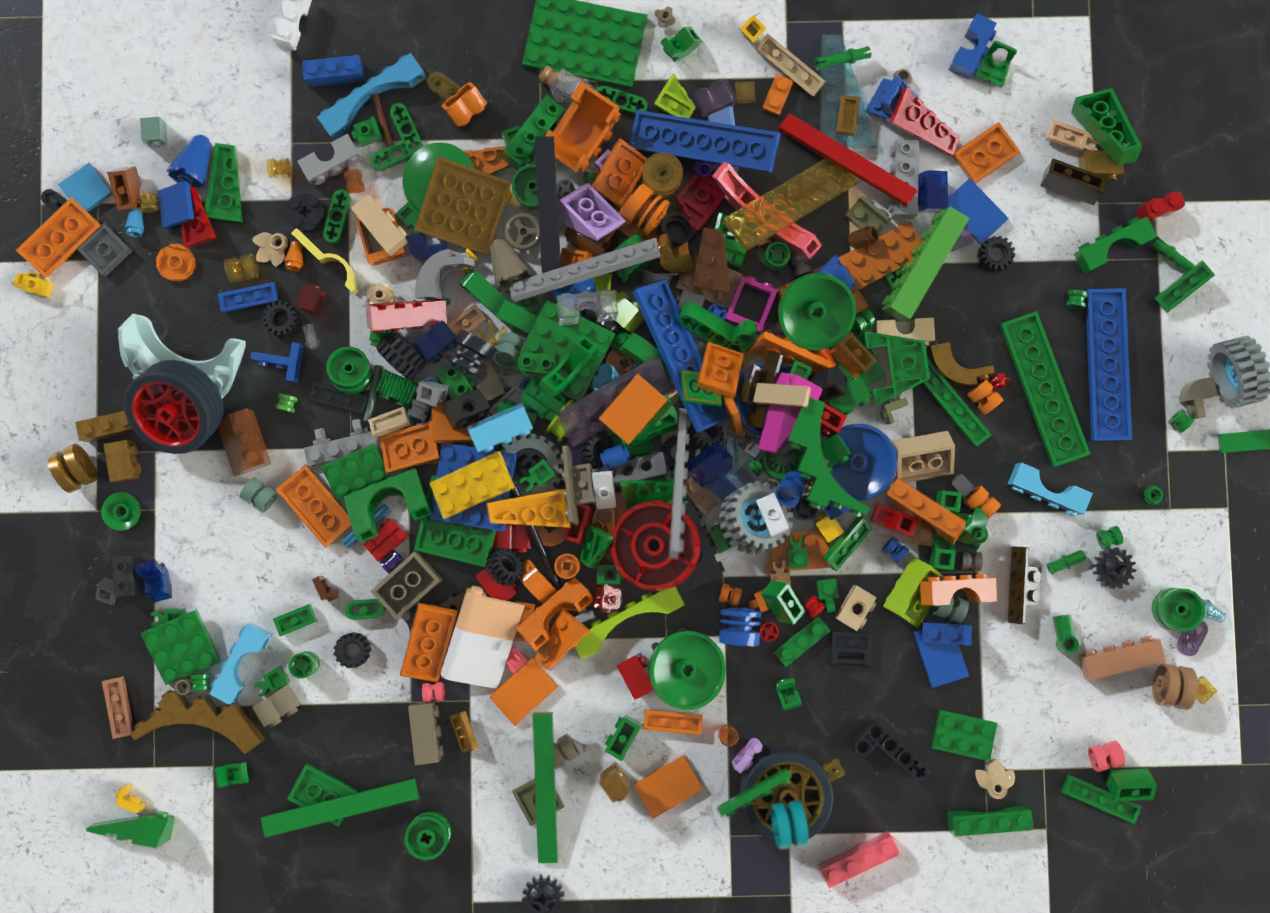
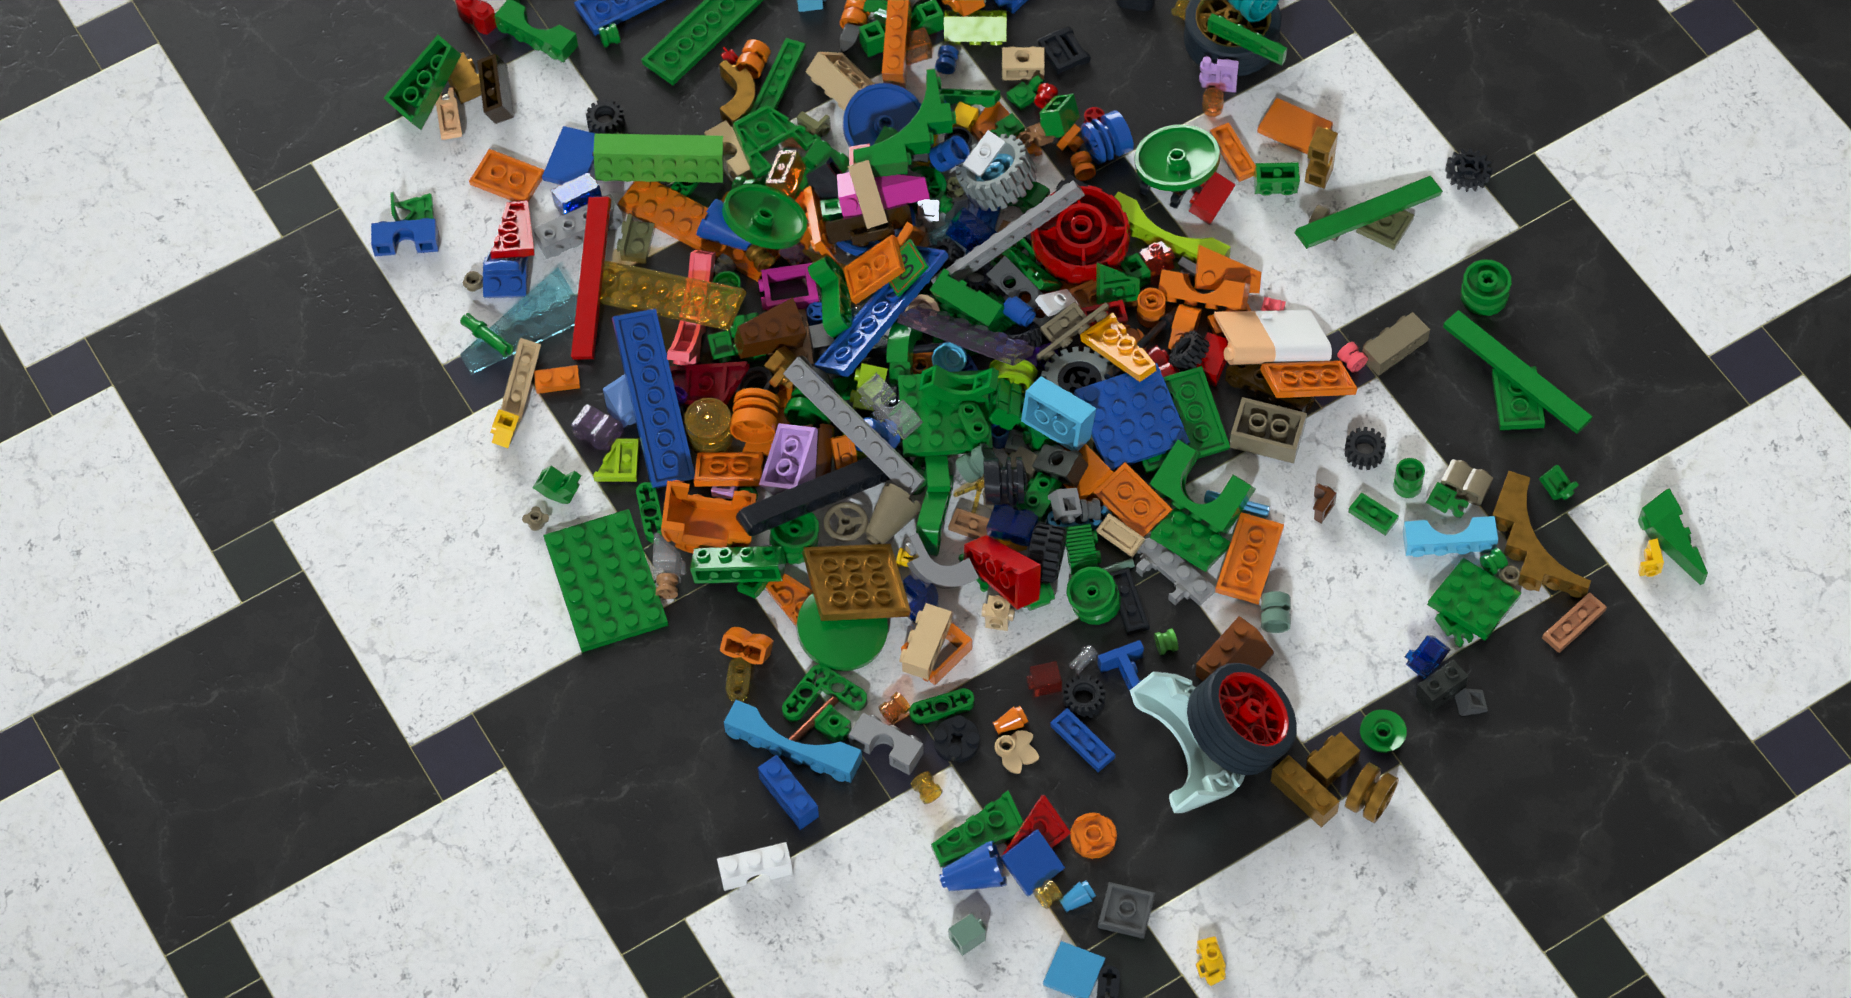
camera: 115 degrees left, 25 degrees down
orange plate [16,197,101,278] -> none
dark orange slope [107,166,141,210] -> none
clear yellow wheel [224,253,259,283] -> none
light yellow piece [291,228,359,295] -> none
green plate [345,599,385,620] -> none
red brick [363,519,410,562] -> none
dark purple bush [379,550,404,574] -> none
green plate [395,202,421,237] -> none
yellow plate [430,452,515,519] -> none
pearl gold plate [449,711,479,753] -> none
orange tile [489,658,558,726] -> none
green plate [519,459,556,492] -> none
orange tile [599,374,667,444] -> none
clear yellow plate [735,82,755,103] -> none
green plate [773,615,830,667] -> none
green bracket [775,678,802,711] -> none
pearl gold plate [835,95,860,136] -> none
reddish brown brick [848,226,879,250] -> none
red brick [870,503,919,537] -> none

